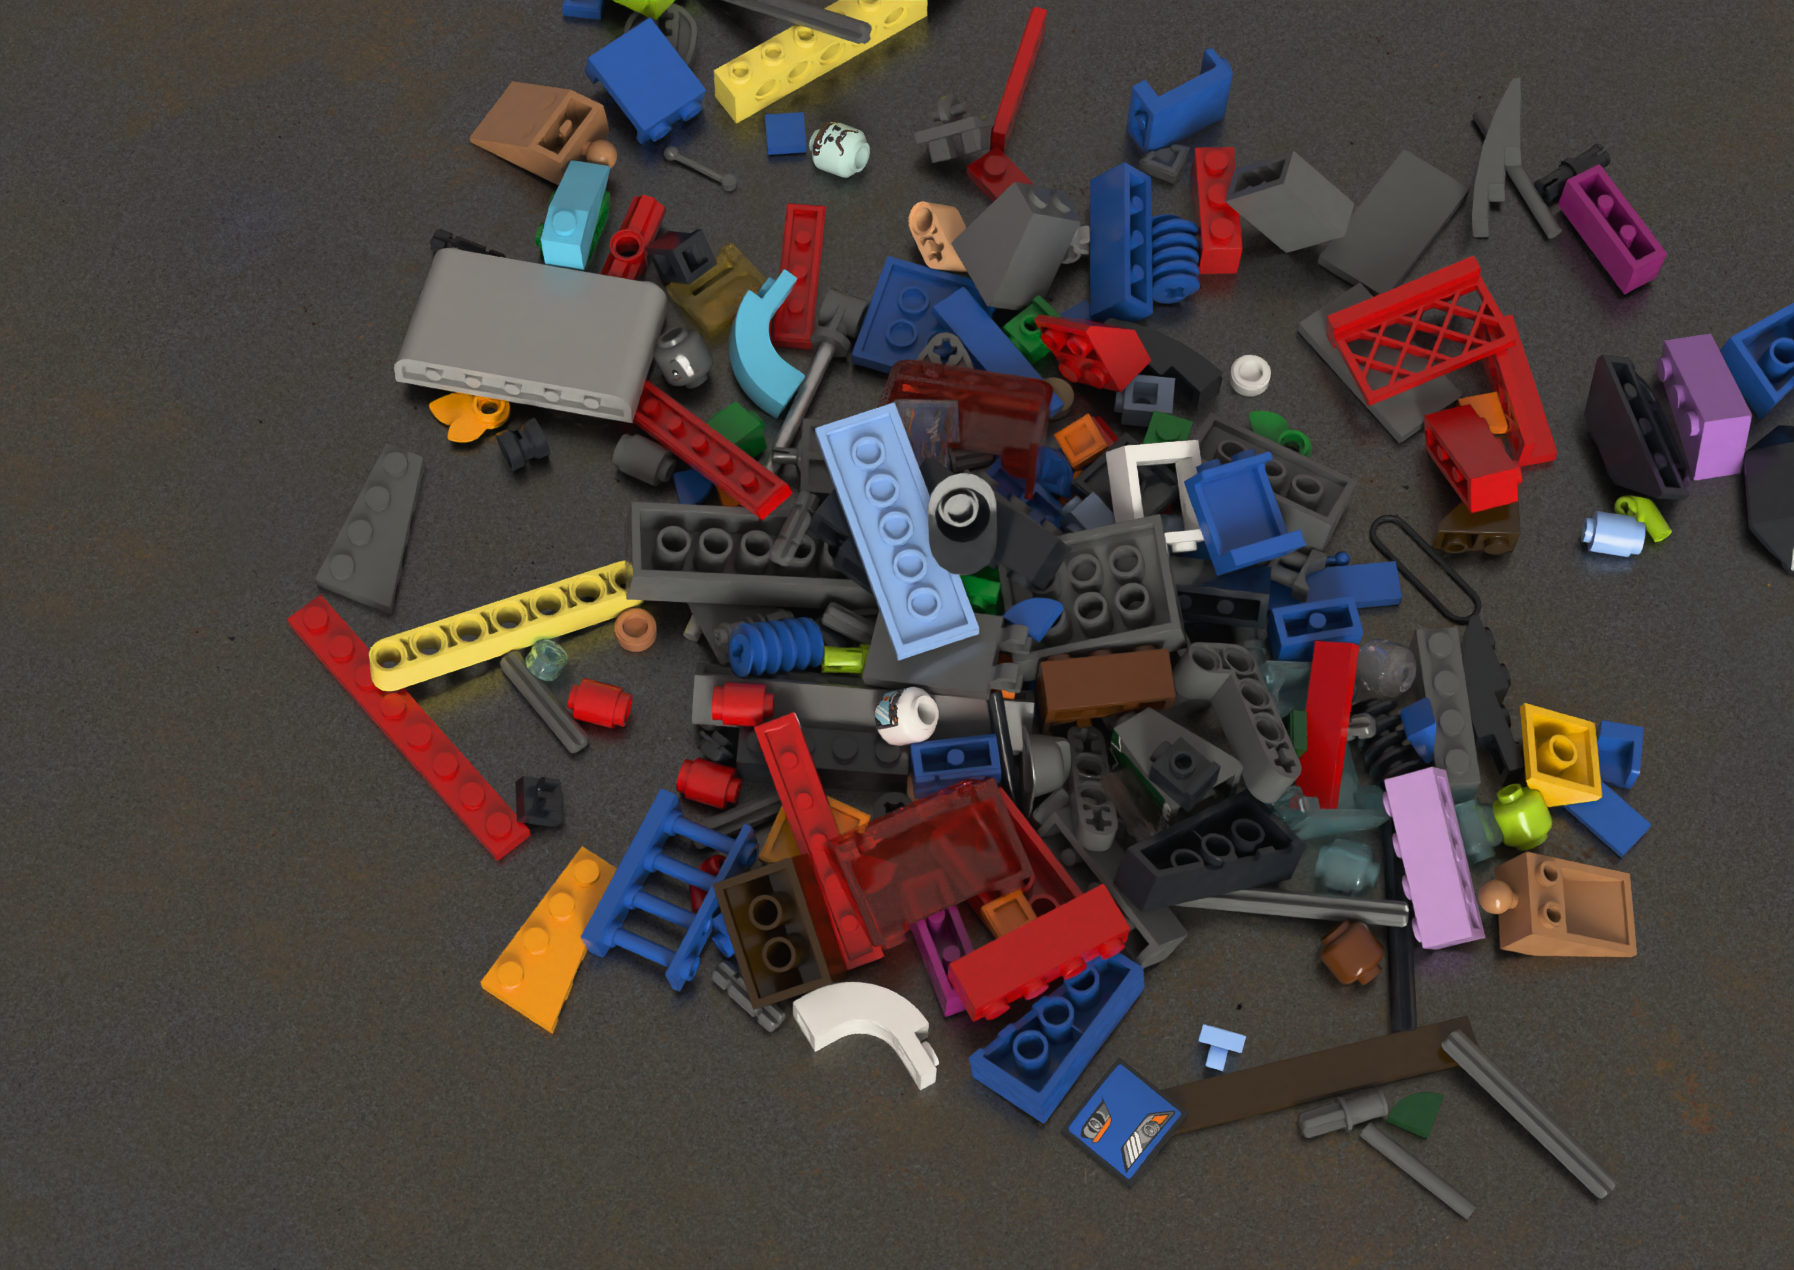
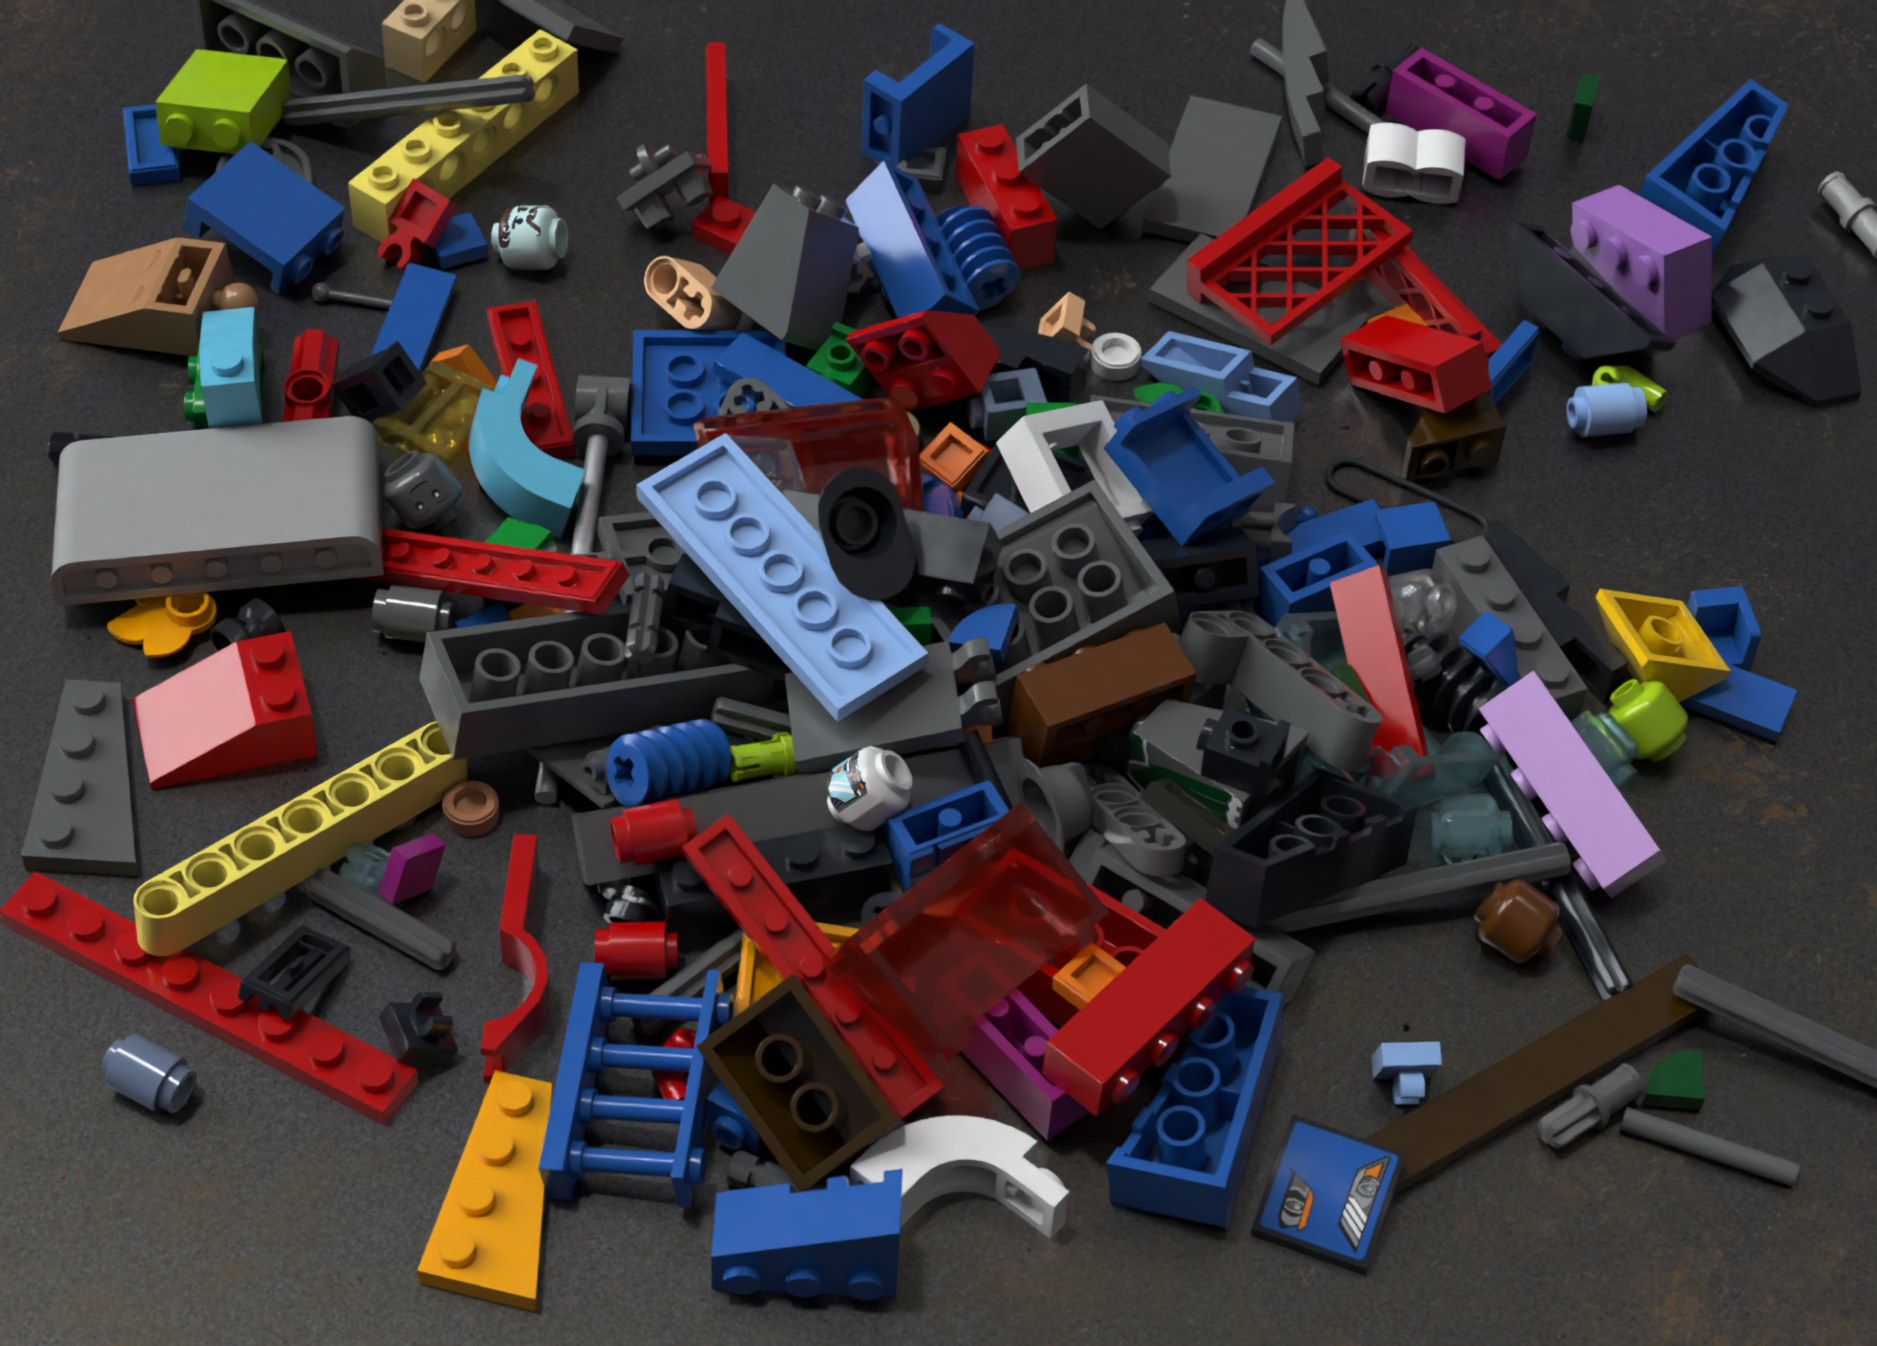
camera: 20 degrees left, 15 degrees down
red brick [568,678,633,728] -> none
medium nougat slope [1478,852,1637,957] -> none
none -> sand blue brick [102,1033,197,1114]
none -> red slope [132,631,318,790]
none -> black tile [238,925,351,1021]
none -> blue tile [370,263,457,374]
none -> red plate [377,178,459,271]
none -> magenta tile [378,833,447,905]
none -> orange tile [429,344,497,396]
none -> red piece [481,834,550,1082]
none -> blue wedge [711,1169,903,1300]
none -> light nougat tile [1038,292,1096,352]
none -> medium blue slope [1141,331,1303,423]
none -> white brick [1362,123,1465,204]
none -> blue panel [1375,501,1451,583]
none -> blue tile [1487,320,1539,406]
none -> dark green tile [1567,73,1601,142]

